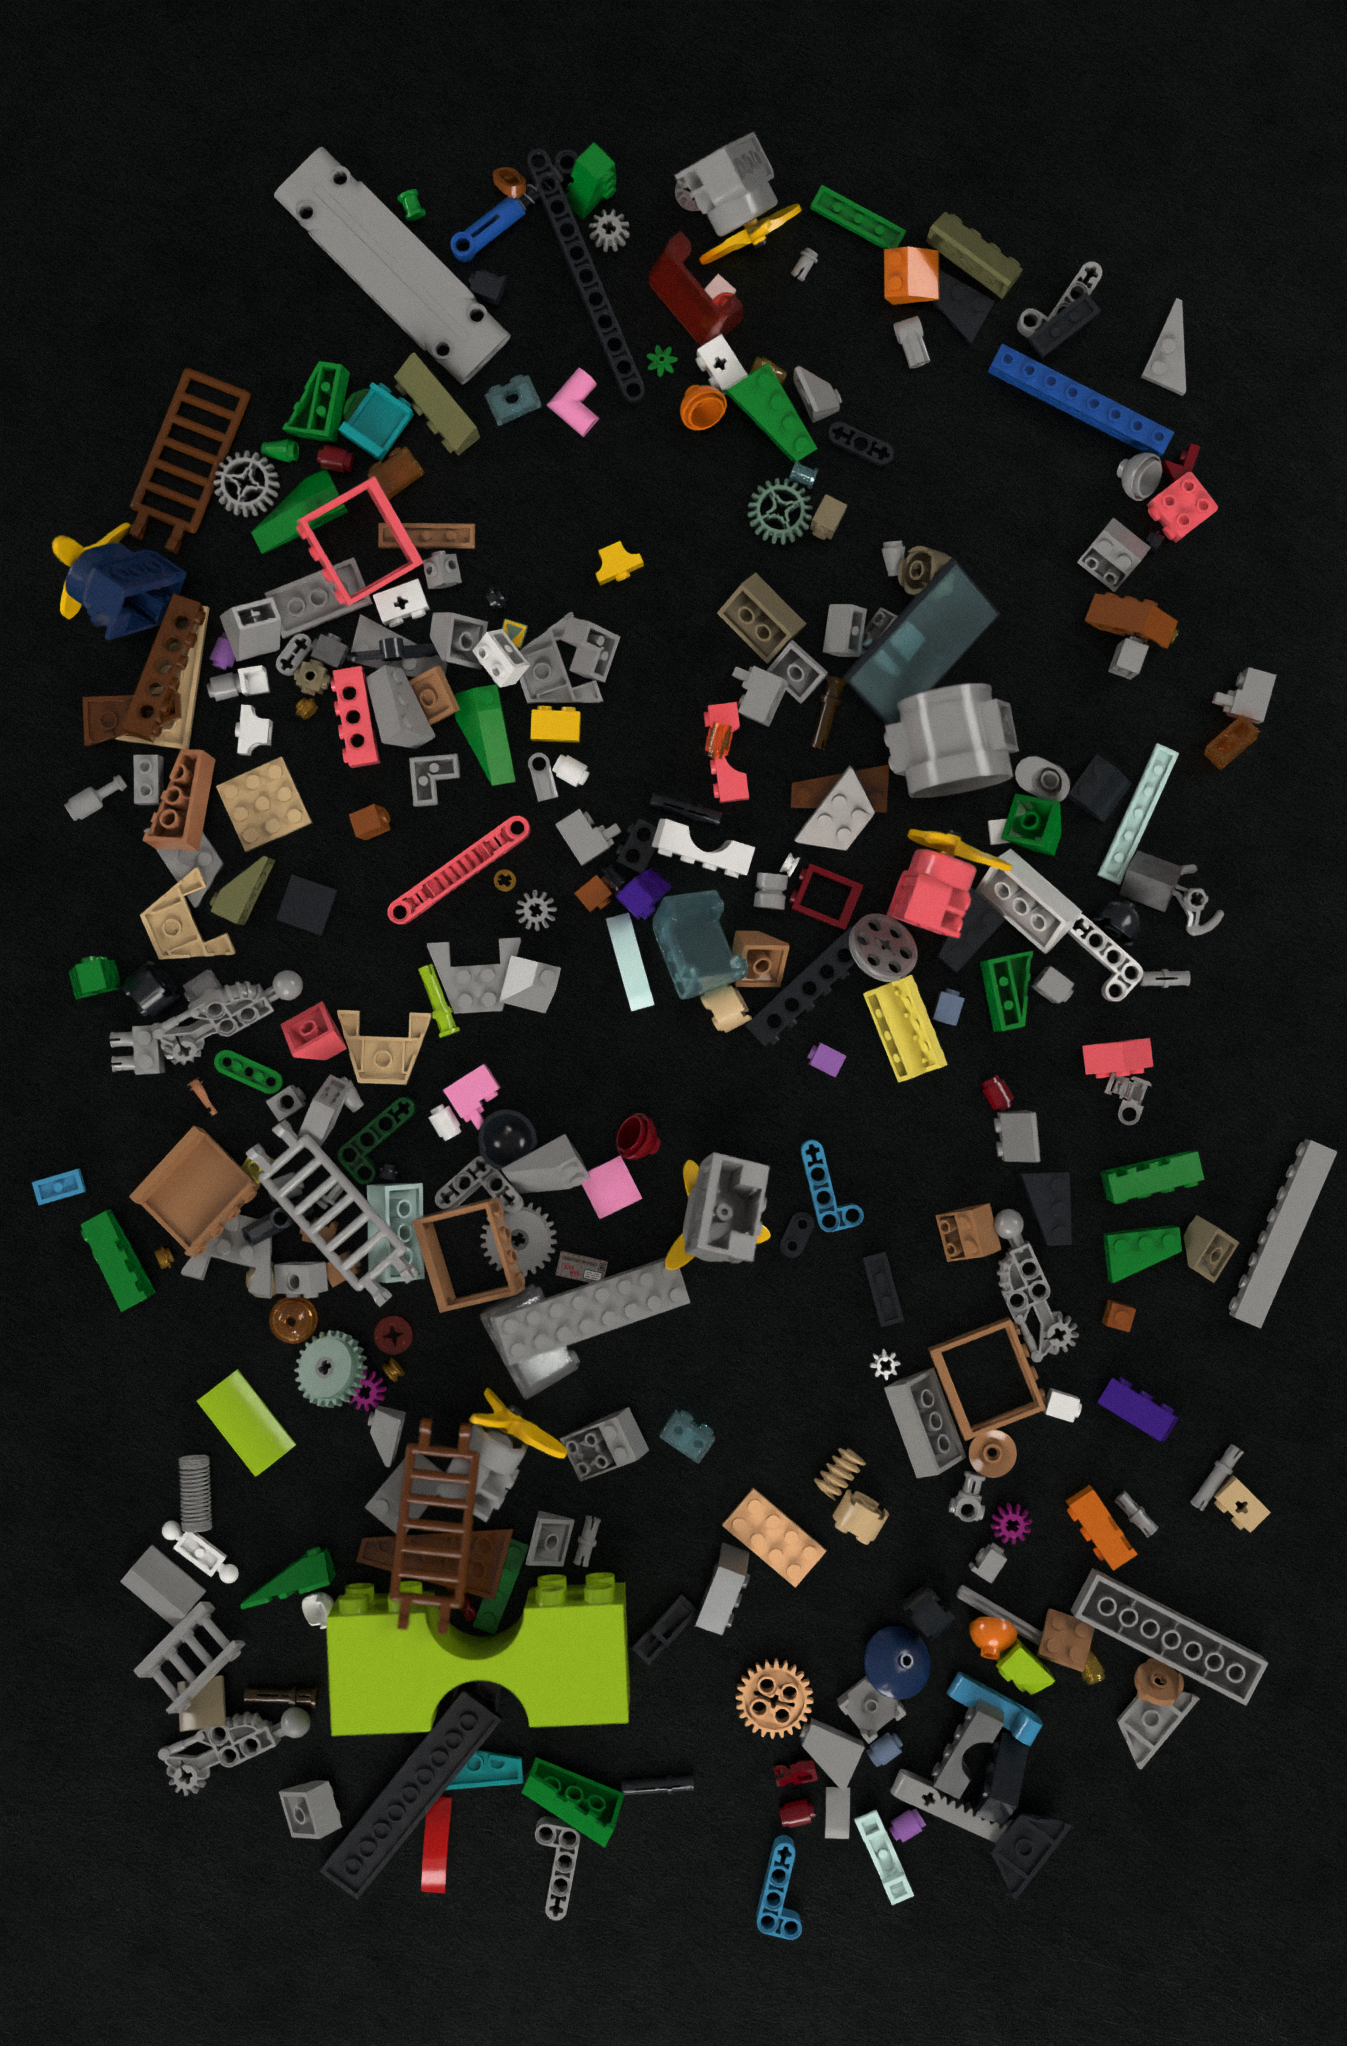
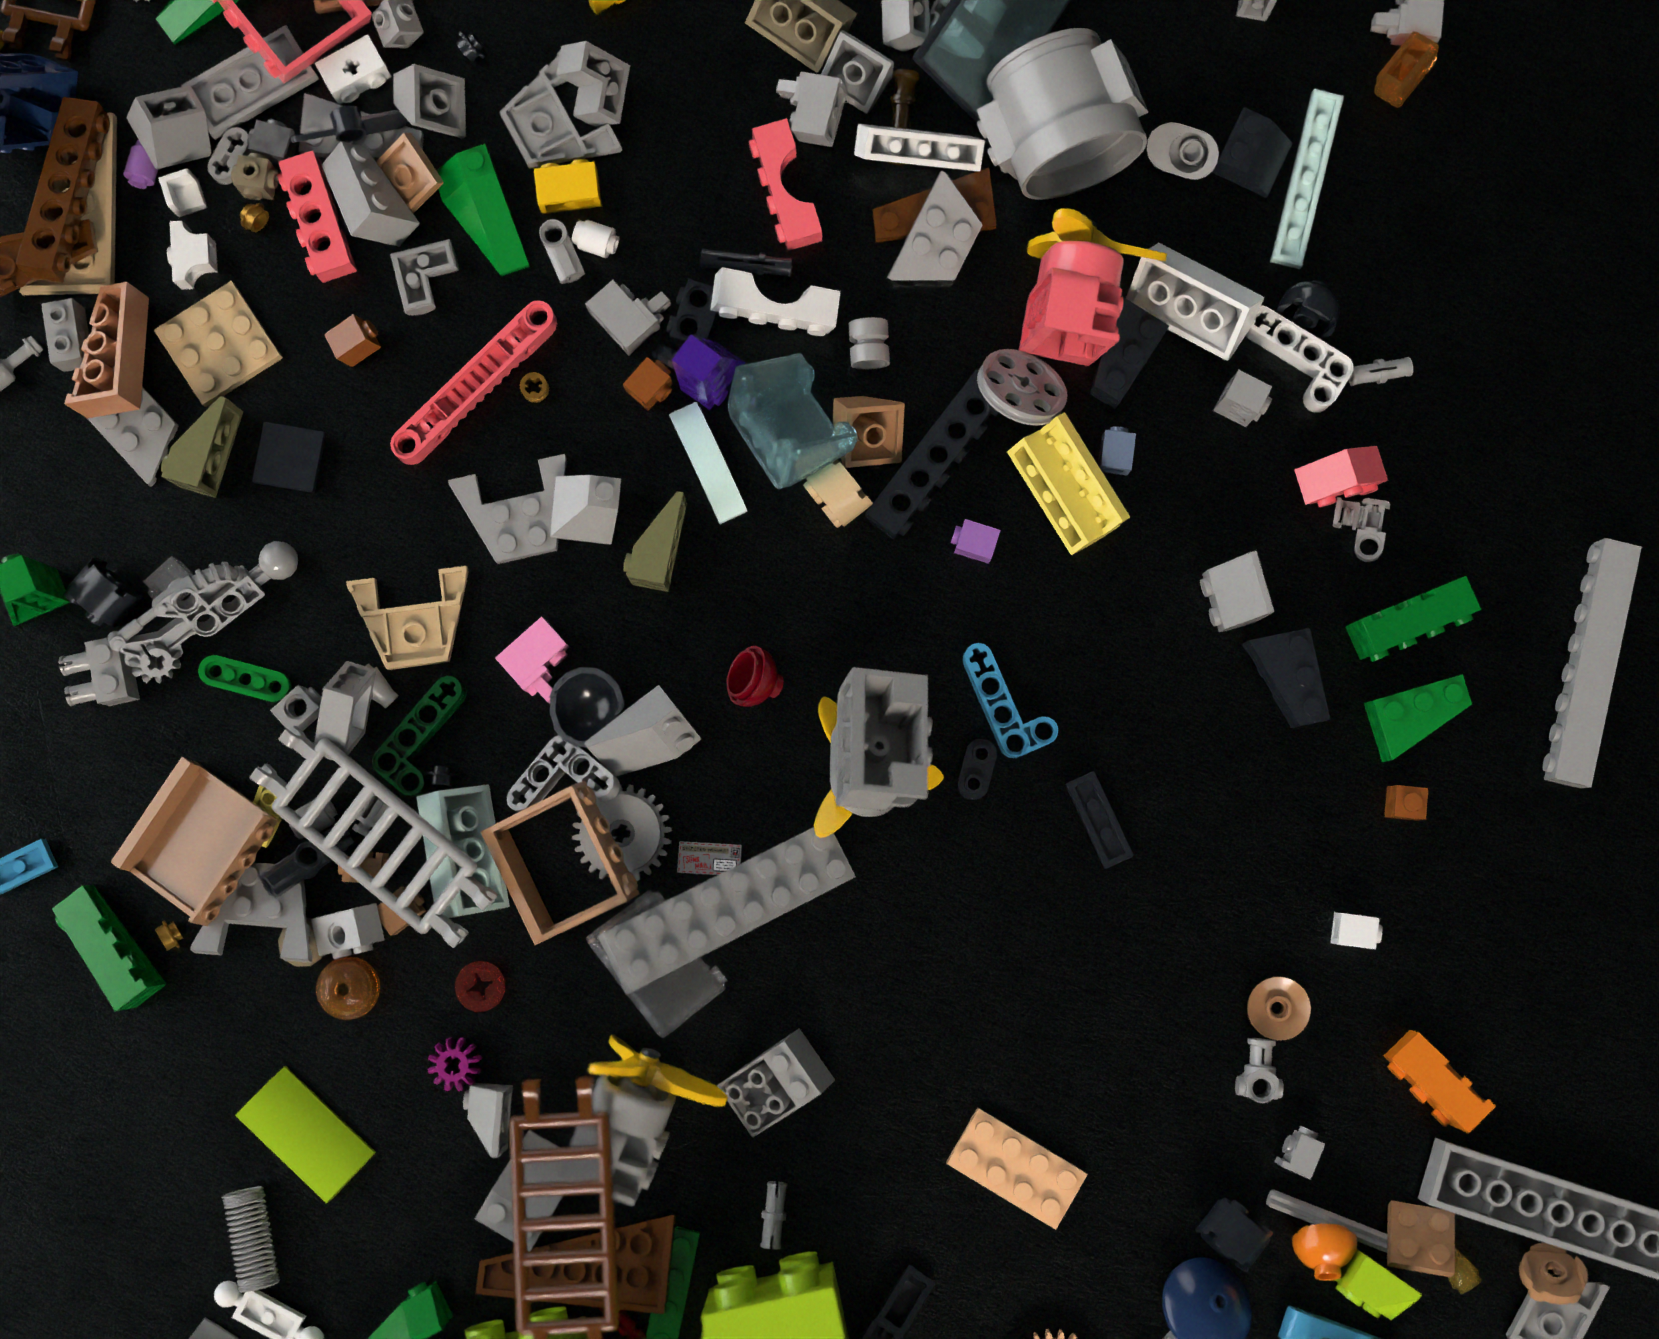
camera: 10 degrees left, 5 degrees down
tan wing [140,866,236,959] -> none
nougat piece [187,1077,218,1116] -> none
light grey brick [206,672,242,701] -> none
coral slope [280,1001,347,1060] -> none
sand green gear [295,1330,367,1408] -> none
pearl gold bush [382,1358,405,1382] -> none
lime pin [418,964,460,1038] -> none
white brick [428,1104,462,1141] -> none
white brick [472,629,530,688] -> none
tile [502,619,528,650] -> none
light grey gear [516,890,557,931] -> none
light grey slope [525,1511,575,1566] -> none
bright pink slope [582,1156,642,1219] -> none
clear light blue brick [659,1409,715,1464] -> none
wedge [695,1543,750,1635] -> none
clear orange brick [704,722,733,760] -> none
white bush [780,853,800,877] -> none
dark red window [789,864,864,930] -> none
tan piece [814,1448,866,1501] -> none
tan brick [833,1489,889,1545] -> none
white gear [870,1349,900,1380] -> none
light grey slope [884,1368,966,1478] -> none
medium nougat window [928,1317,1047,1441] -> none
medium nougat slope [936,1203,1001,1262] -> none
green wedge [980,951,1033,1032] -> none
dark red brick [981,1074,1014,1112] -> none
white tile [988,819,1010,845] -> none
magenta gear [990,1502,1032,1544] -> none
light grey arm [994,1209,1079,1362] -> none
green slope [1001,794,1061,856] -> none
dark purple wedge [1097,1377,1179,1442] -> none
light grey pin [1114,1491,1158,1537] -> none
flat silver slope [1120,851,1183,912] -> none
light grey piece [1172,864,1224,936] -> none
dark tan slope [1184,1215,1240,1283] -> none
light grey pin [1190,1443,1244,1511] -> none
tan brick [1213,1474,1271,1533] -> none
none -> olive slope [623,491,687,592]
none -> white brick [854,124,985,171]

